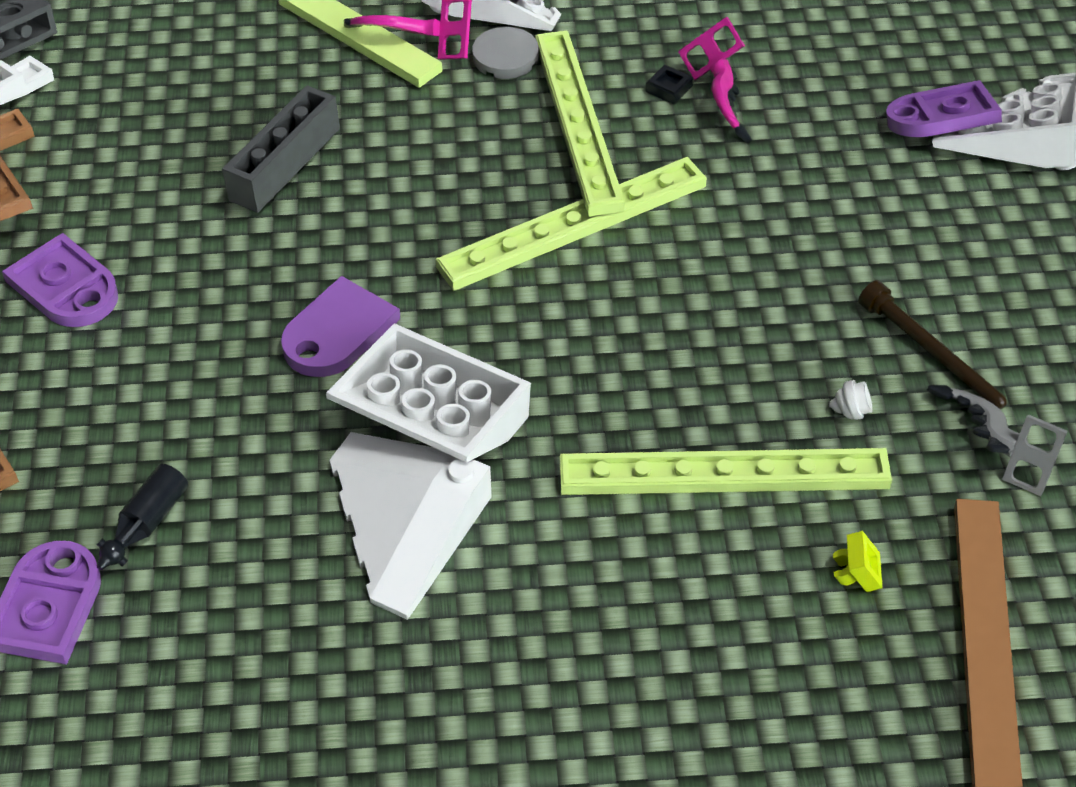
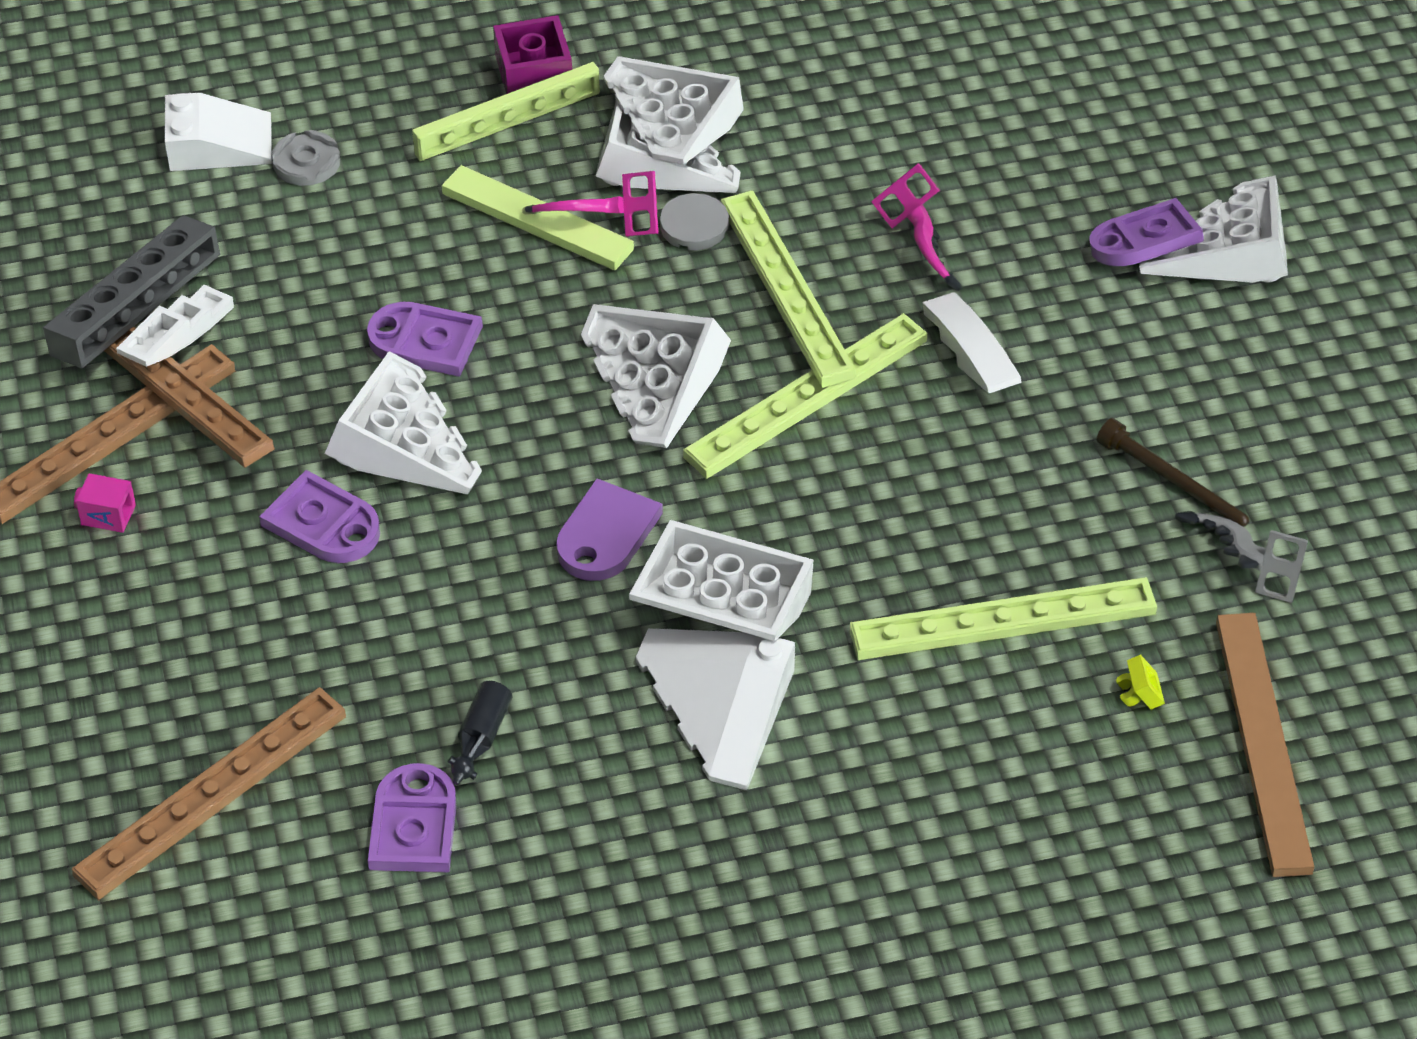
camera: 10 degrees left, 0 degrees up
dark grey brick [222,85,340,213] -> none
black tile [646,65,693,105] -> none
white plate [829,380,872,420] -> none
none -> white slope [325,351,482,495]
none -> medium lavender tile [367,302,483,377]
none -> white slope [581,304,731,448]
none -> white slope [922,292,1021,393]

